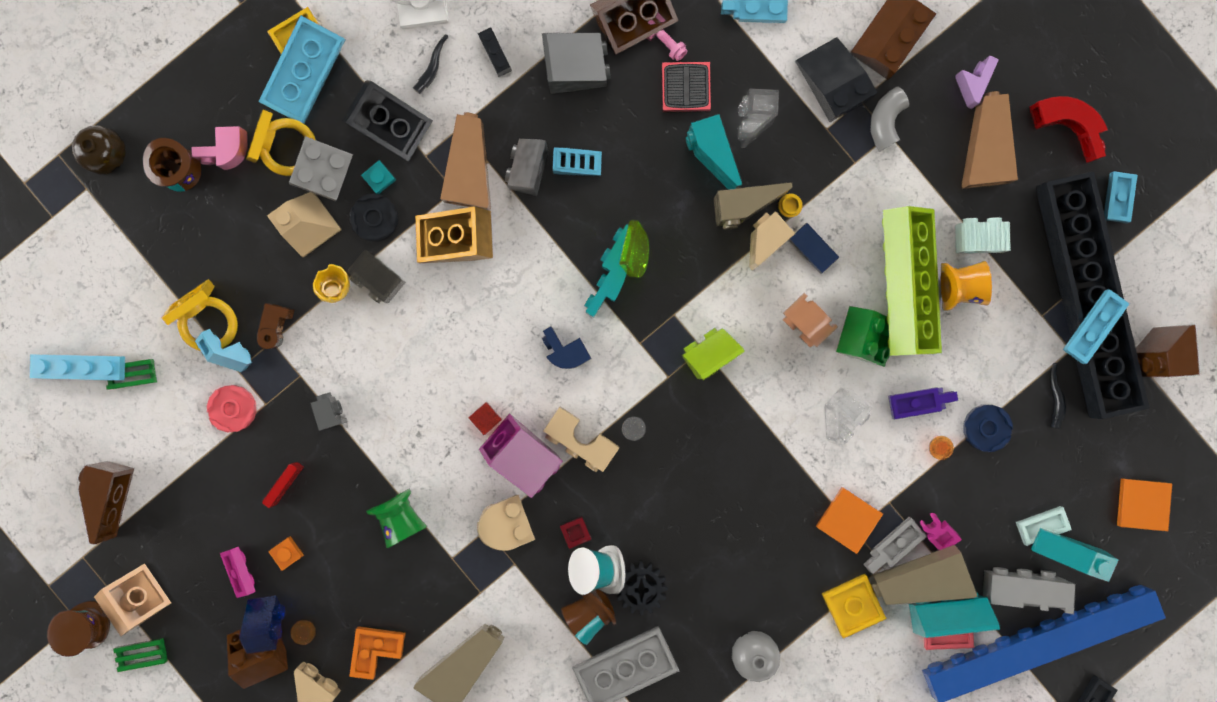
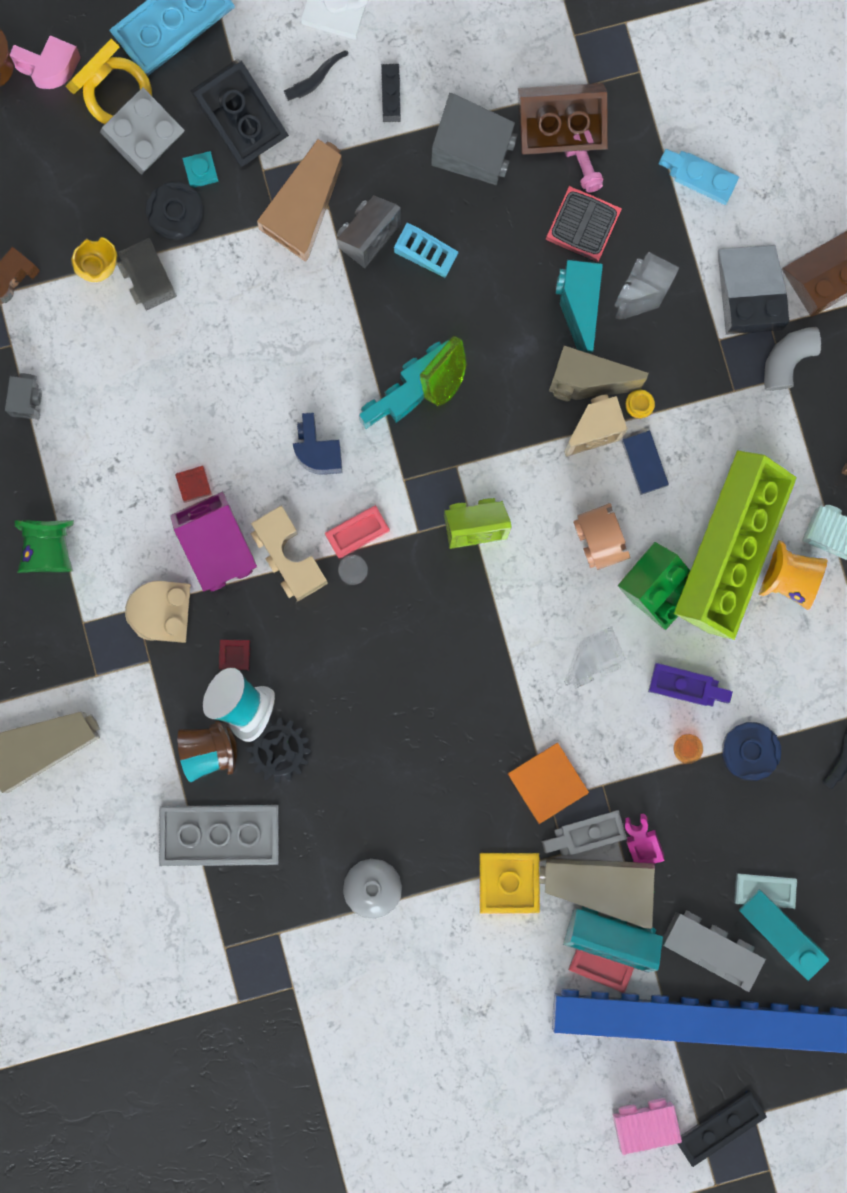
camera: 20 degrees right, 5 degrees down
tan slope [267,192,342,258] -> none
pearl gold slope [415,207,493,263] -> none
none -> coral tile [325,505,390,559]

